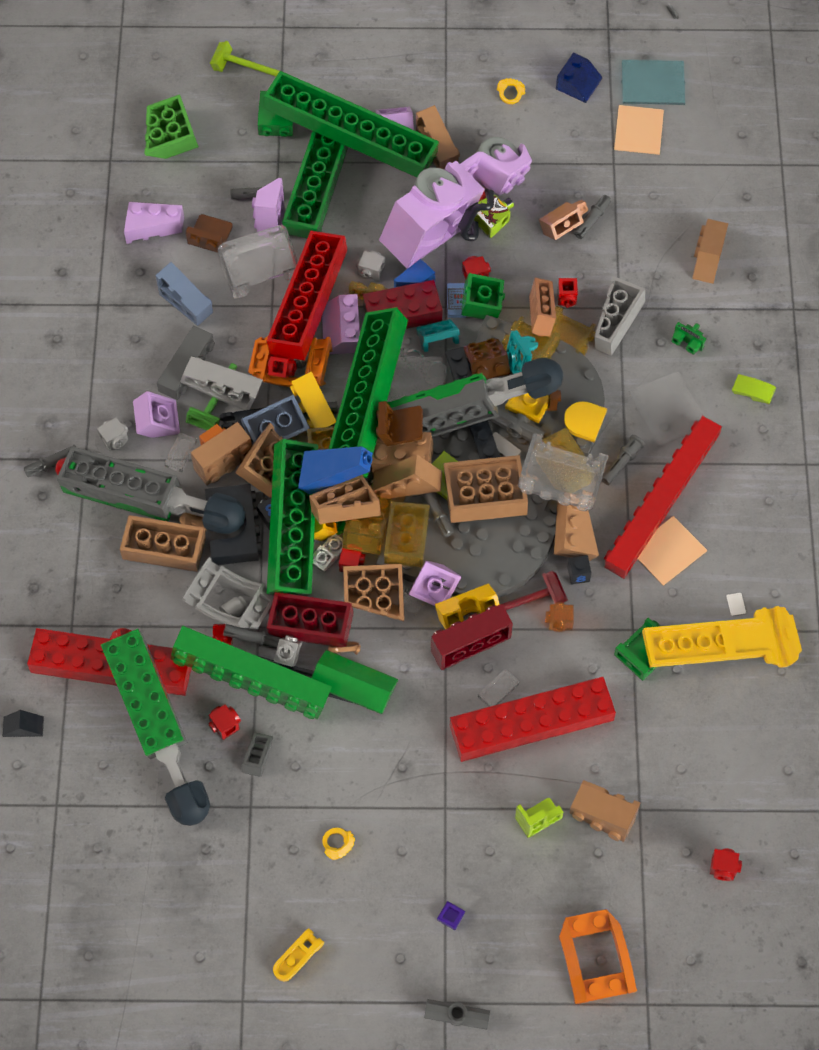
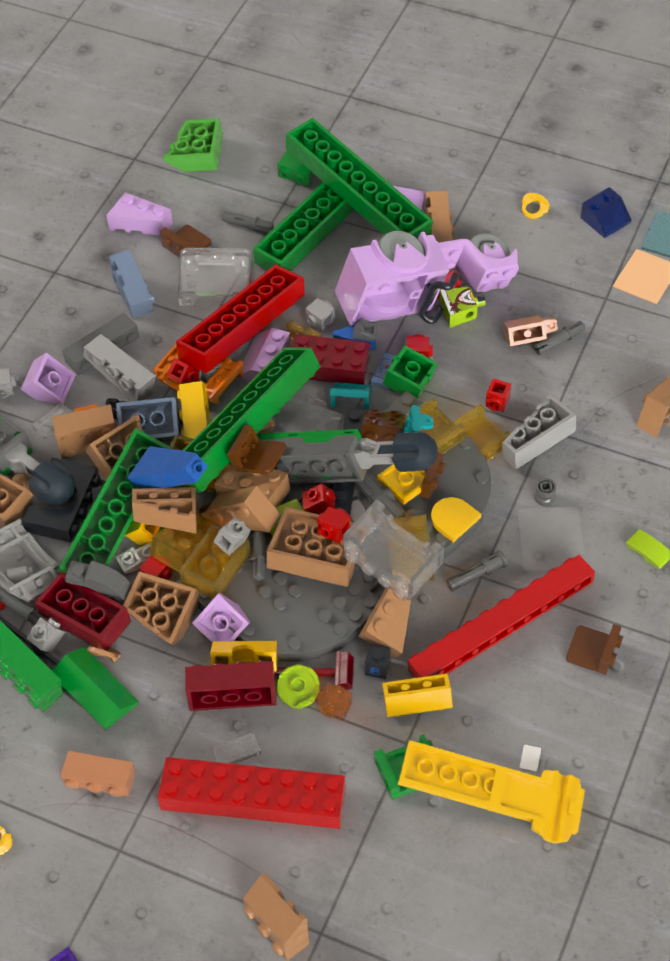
camera: 25 degrees right, 10 degrees down
bright green piece [186,363,237,430] -> none
lime piece [210,41,279,77] -> none
lavender slope [252,178,285,239] -> none
lime panel [515,798,564,838] -> none
nougat brick [529,278,556,337] -> none
light nougat piece [638,516,707,586] -> none
green hips [671,322,707,355] -> none
none -> nougat brick [61,751,136,797]
none -> dark grey arch [65,561,132,605]
none -> light grey brick [214,517,251,555]
none -> lime tile [277,665,320,709]
none -> red brick [302,484,336,515]
none -> red brick [316,507,351,544]
none -> dark grey slope [353,318,377,341]
none -> yellow brick [382,674,453,717]
none -> dark grey wheel [535,478,556,506]
none -> reddish brown bracket [566,624,623,675]

